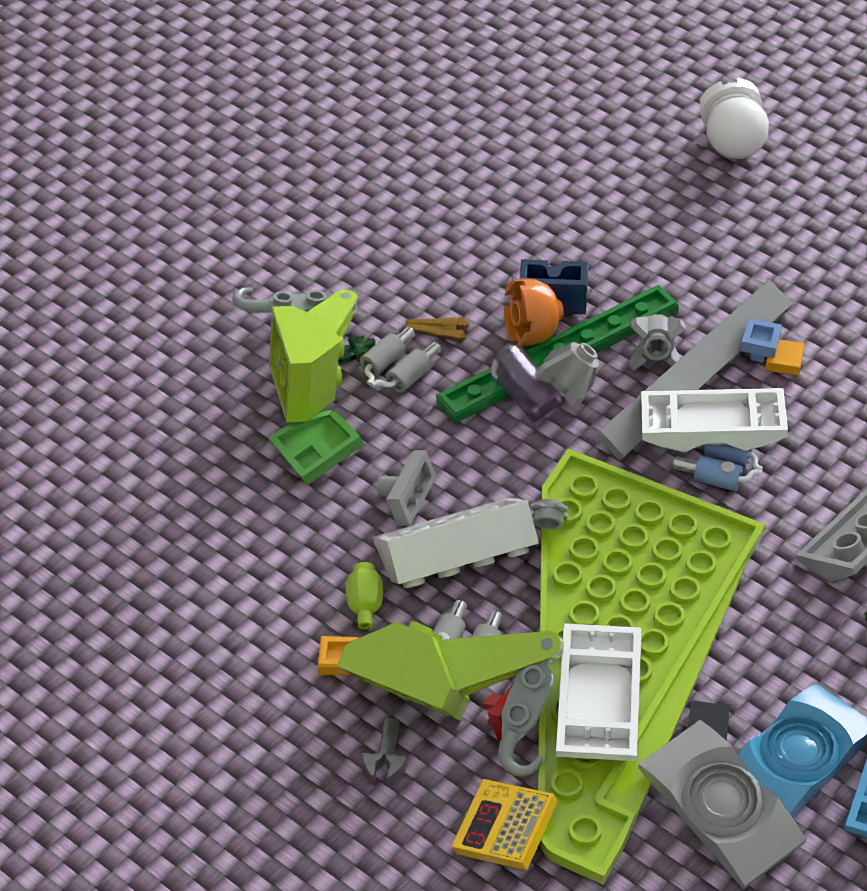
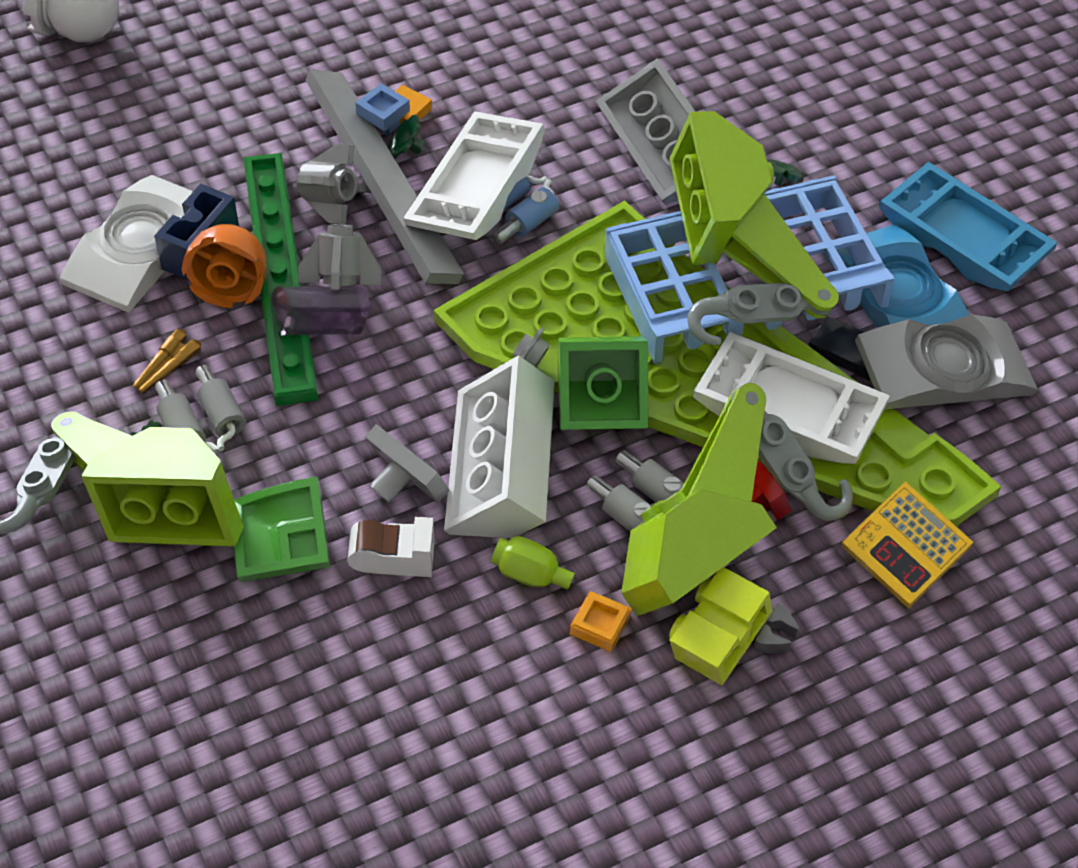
camera: 70 degrees left, 5 degrees up
none -> white slope [60,175,193,313]
none -> white leg [347,517,434,577]
none -> dark green plant [388,115,425,159]
none -> bright green slope [558,336,648,430]
none -> light blue window [605,175,895,364]
none -> lime slope [669,111,839,345]
none -> neon yellow brick [669,567,773,686]

